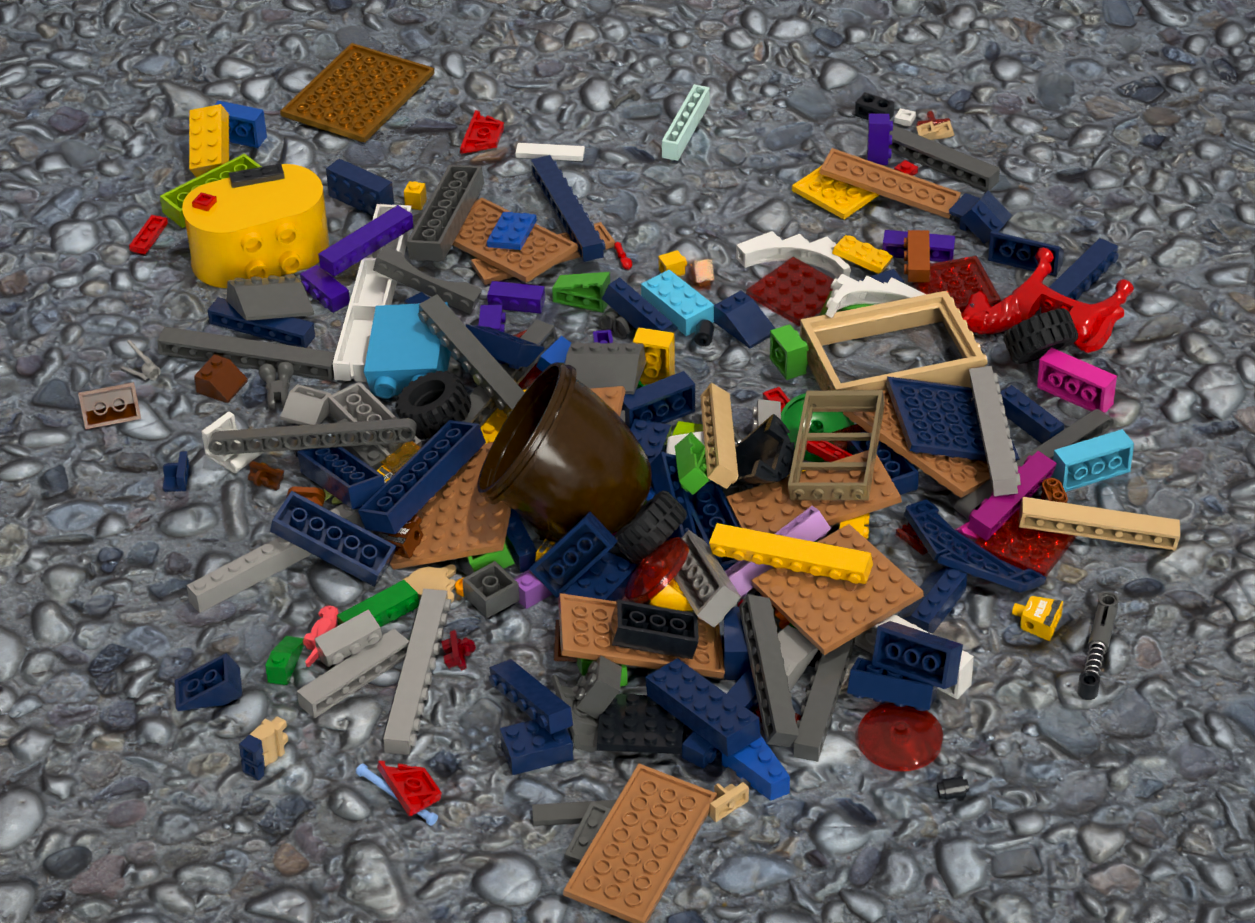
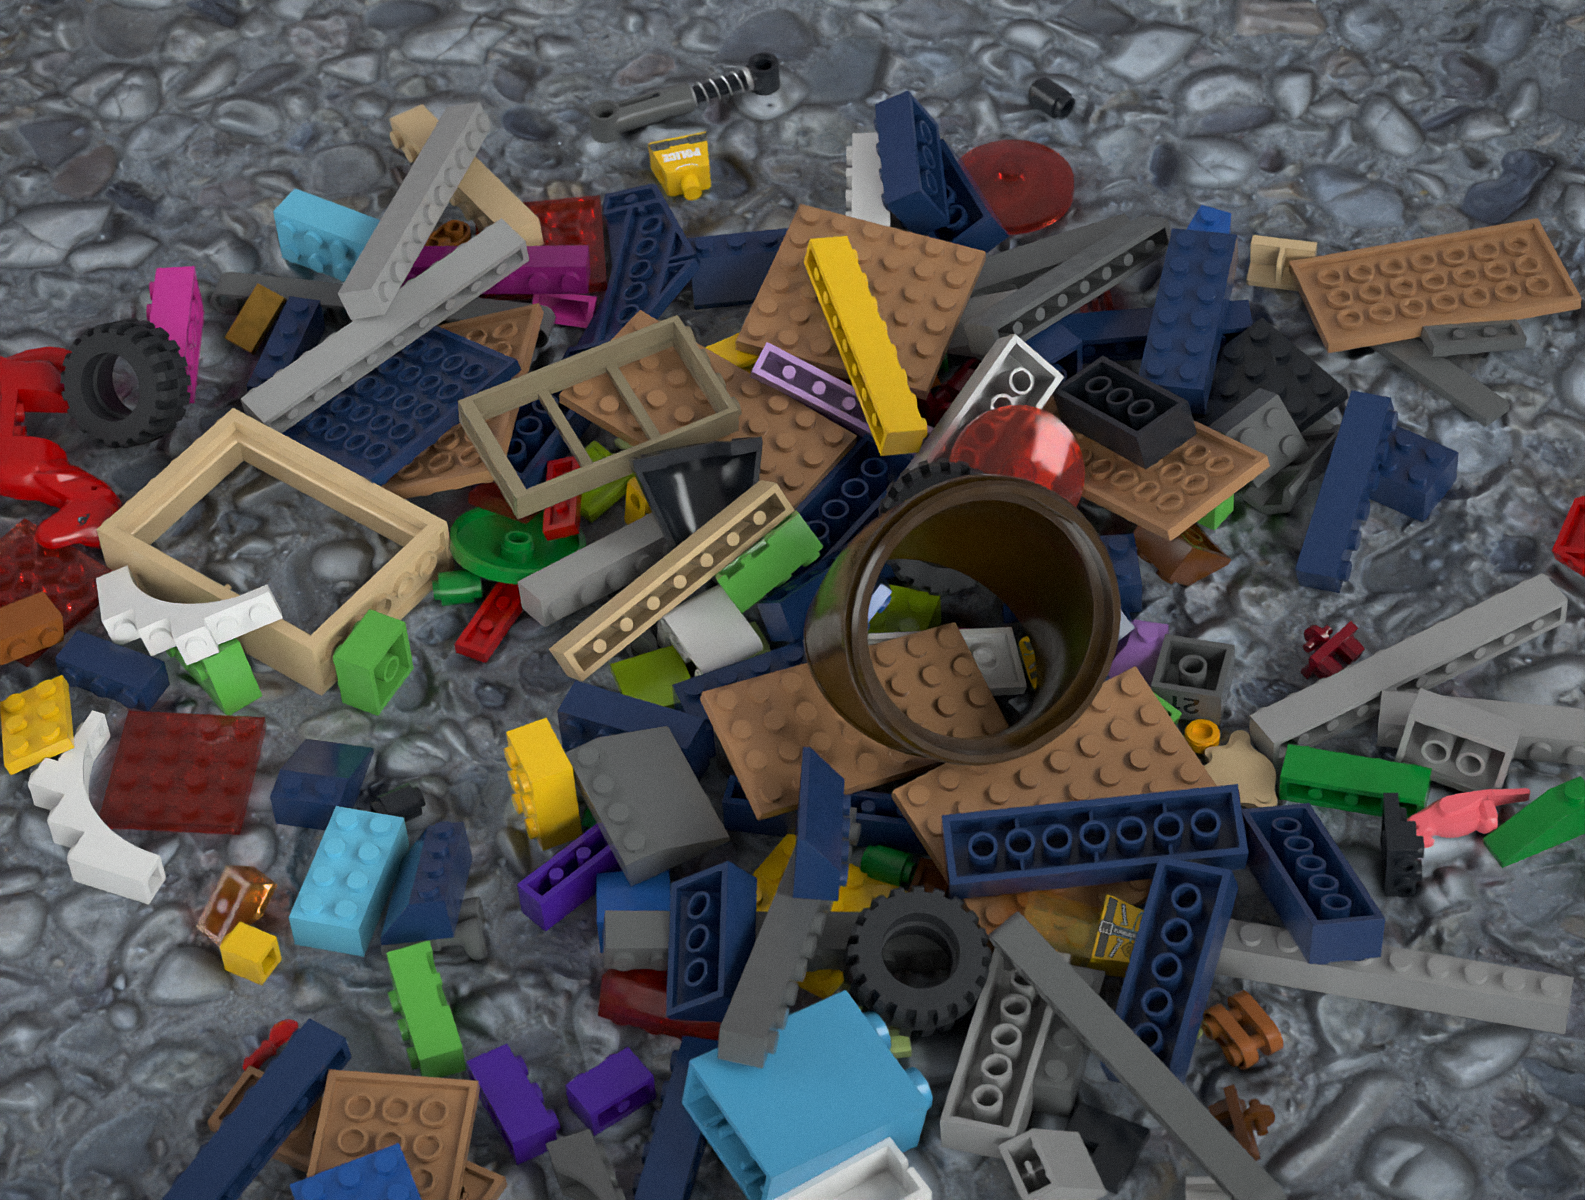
camera: 125 degrees left, 5 degrees up
none -> pearl gold tile [225,283,287,355]
none -> light grey brick [338,102,491,320]
none -> dark blue slope [793,747,851,901]
none -> black plate [1380,793,1424,898]

